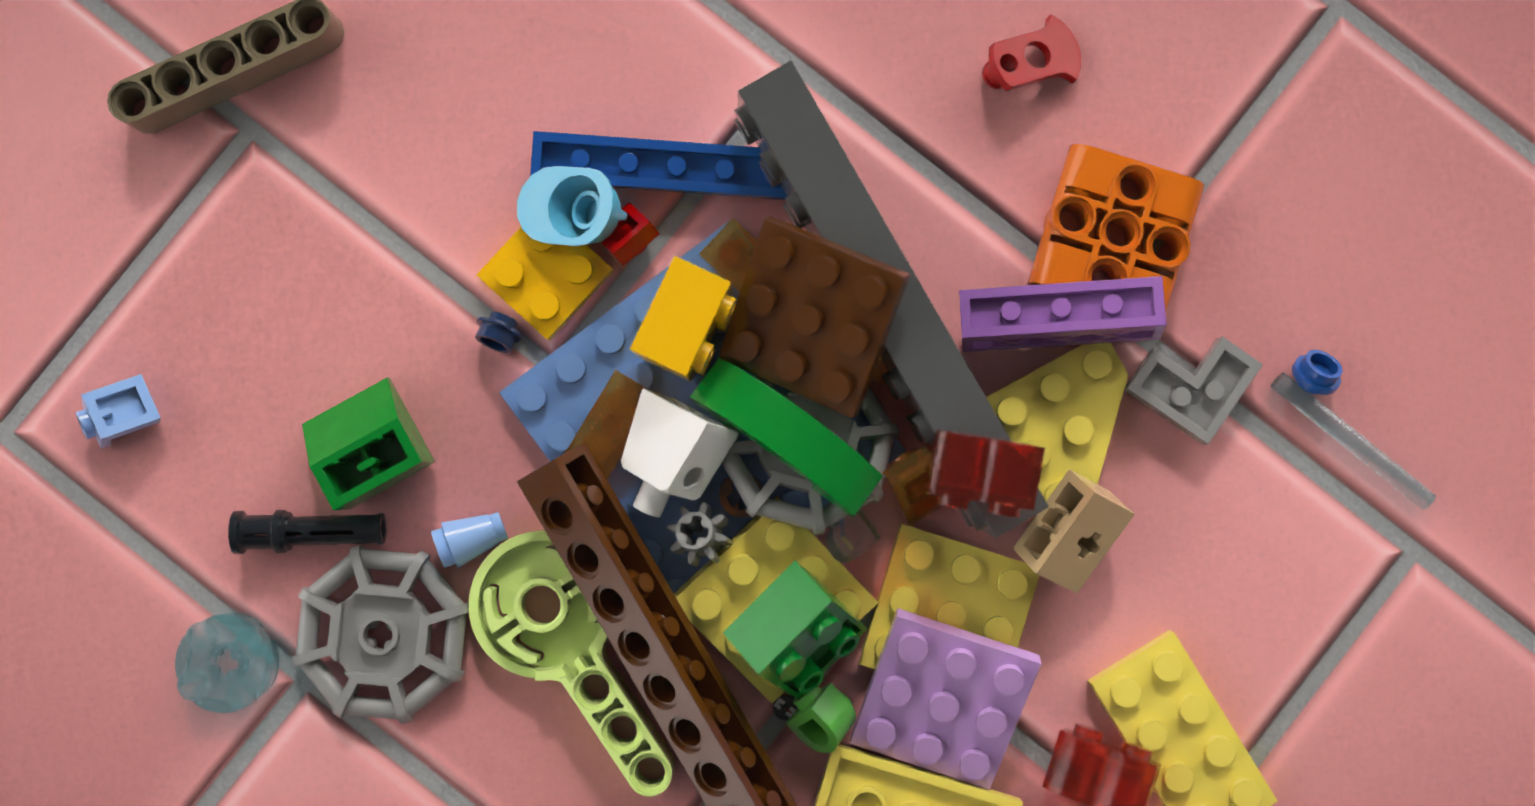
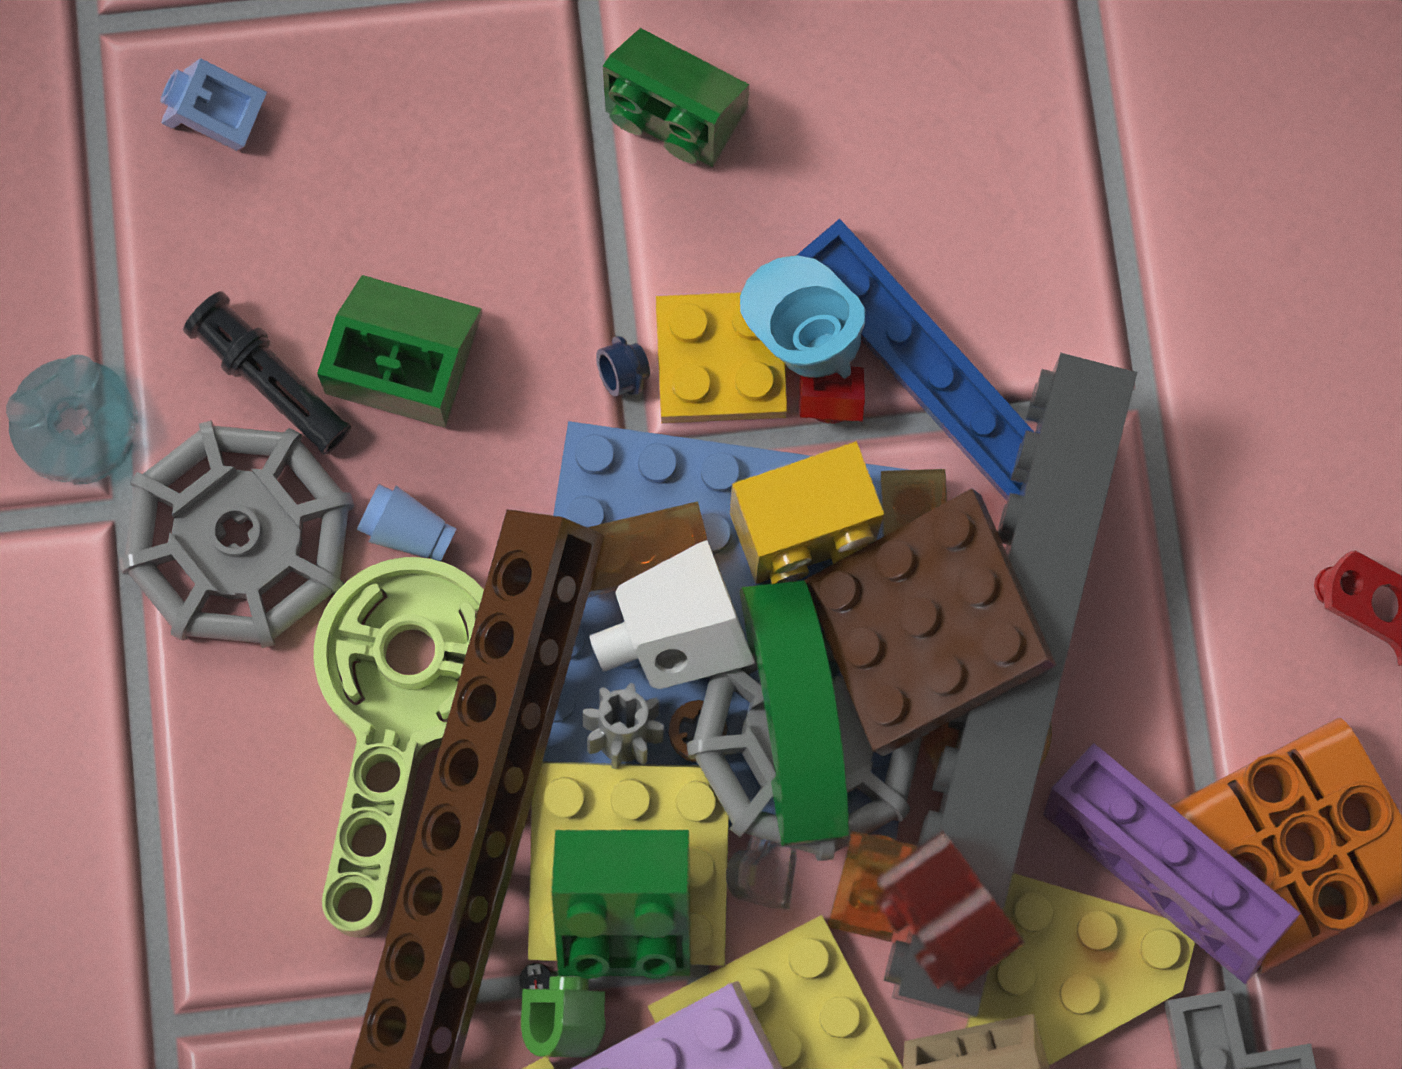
camera: 45 degrees right, 10 degrees down
none -> green slope [603,28,749,167]

